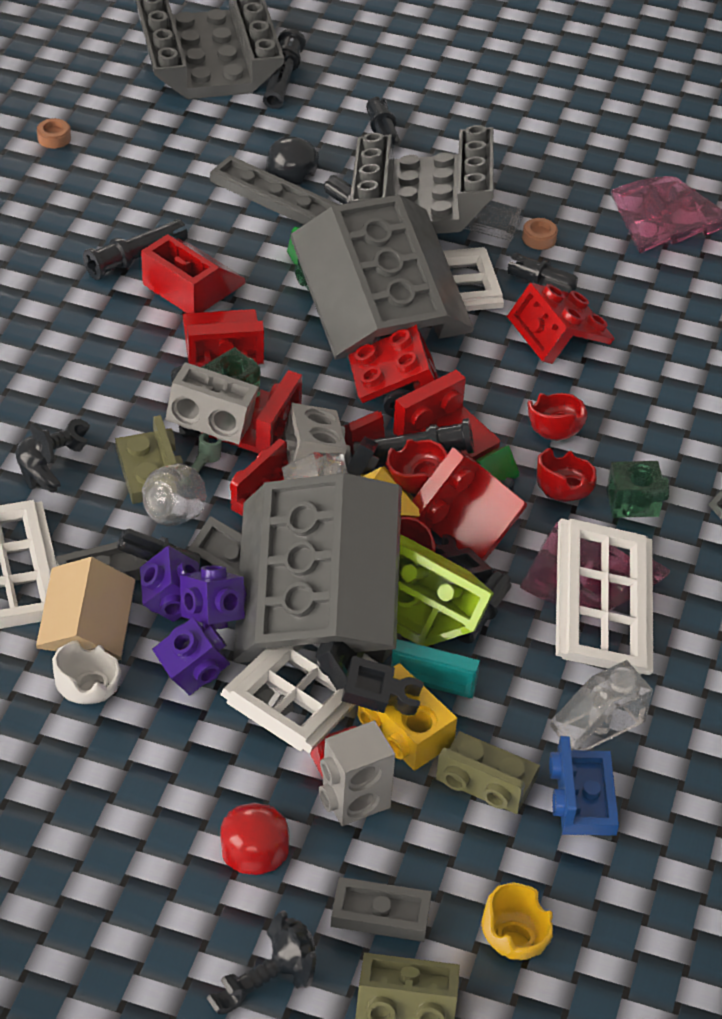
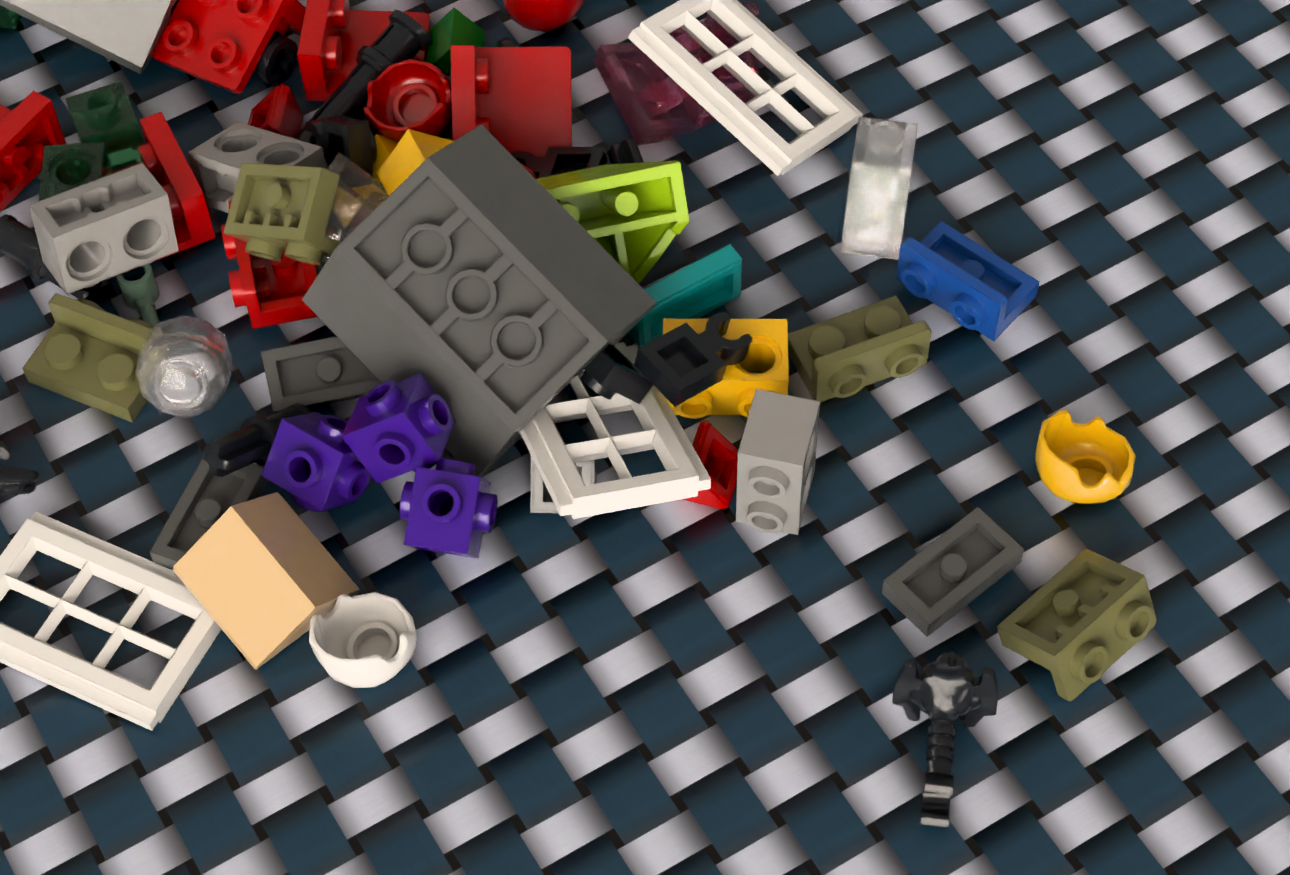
camera: 45 degrees left, 10 degrees up
red hair [220,802,290,875] -> none
none -> clear green brick [65,81,144,179]
none -> olive bracket [224,163,341,265]

